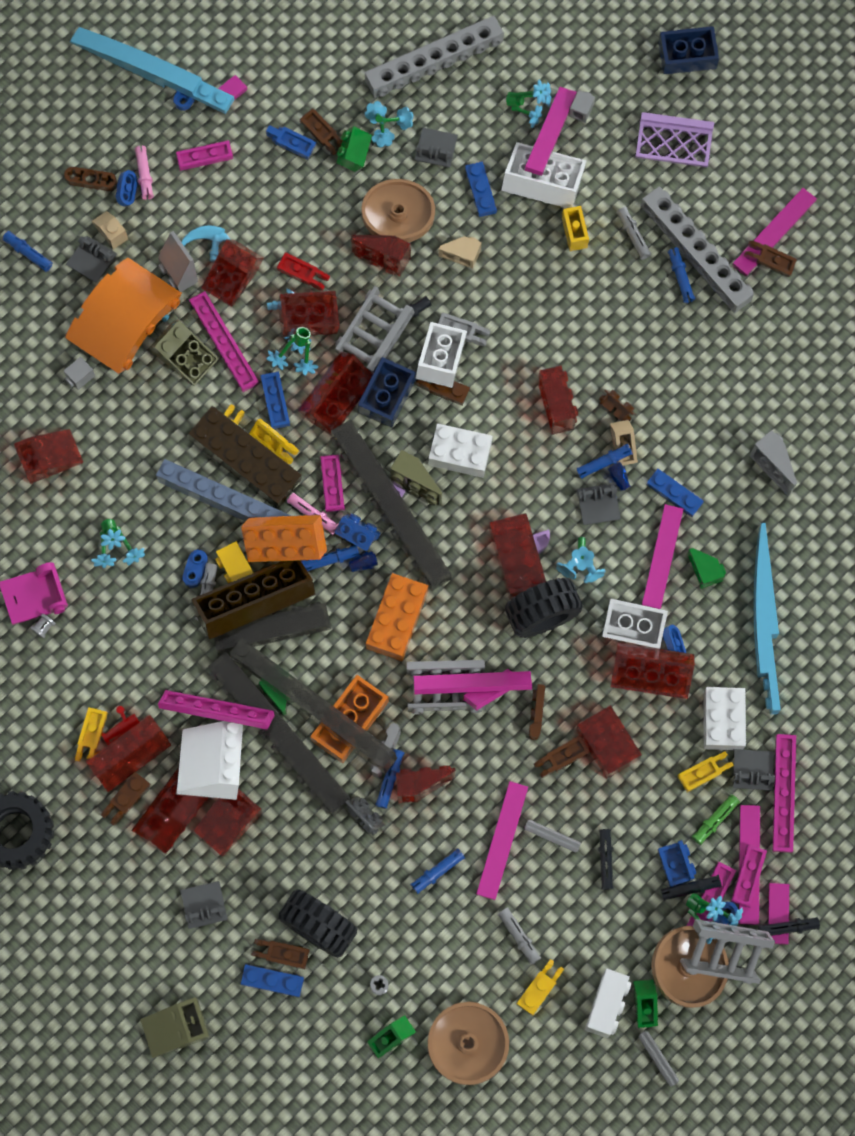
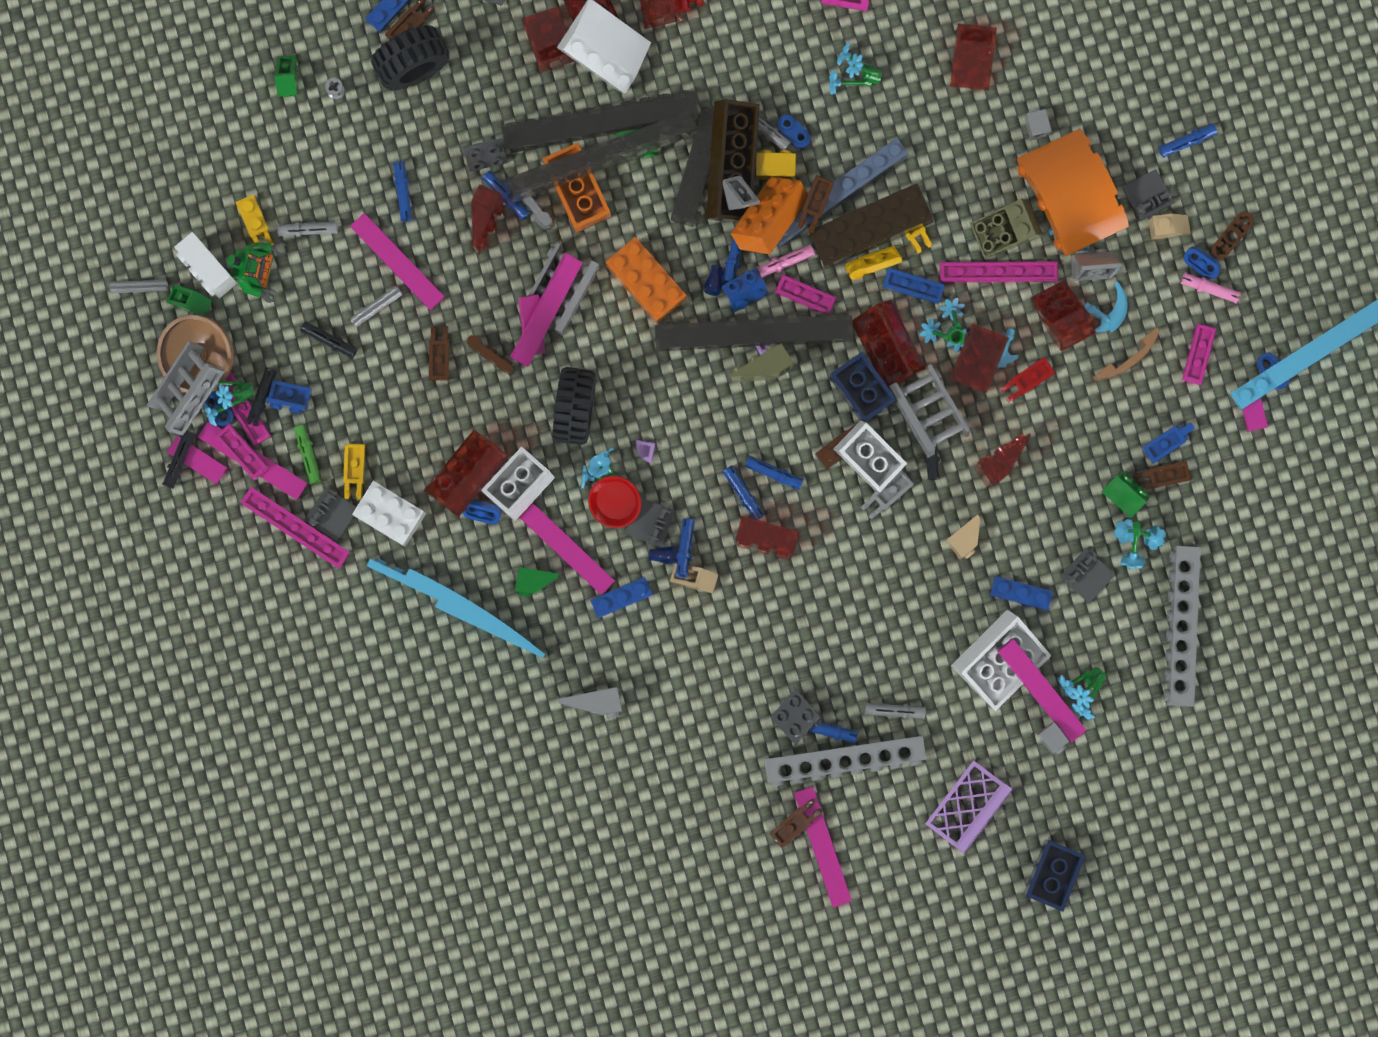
camera: 120 degrees right, 10 degrees up
dark pink tile [158,690,275,729] -> none
medium nougat dish [362,179,435,243] -> none
white brick [428,423,493,478] -> none
medium nougat dish [428,1002,509,1085] -> none
clear red brick [489,513,546,600] -> none
yellow brick [562,206,589,251] -> none
clear red brick [576,705,642,779] -> none
reddish brown hinge [599,389,637,422] -> none
none -> green torso [227,242,286,303]
none -> red piece [588,475,642,528]
none -> blue pin [722,465,765,521]
none -> light grey slope [723,175,760,210]
none -> blue pin [745,455,804,490]
none -> dark grey hinge [771,688,822,745]
none -> reddish brown hinge [798,175,834,233]
none -> medium nougat slope [1093,328,1159,381]

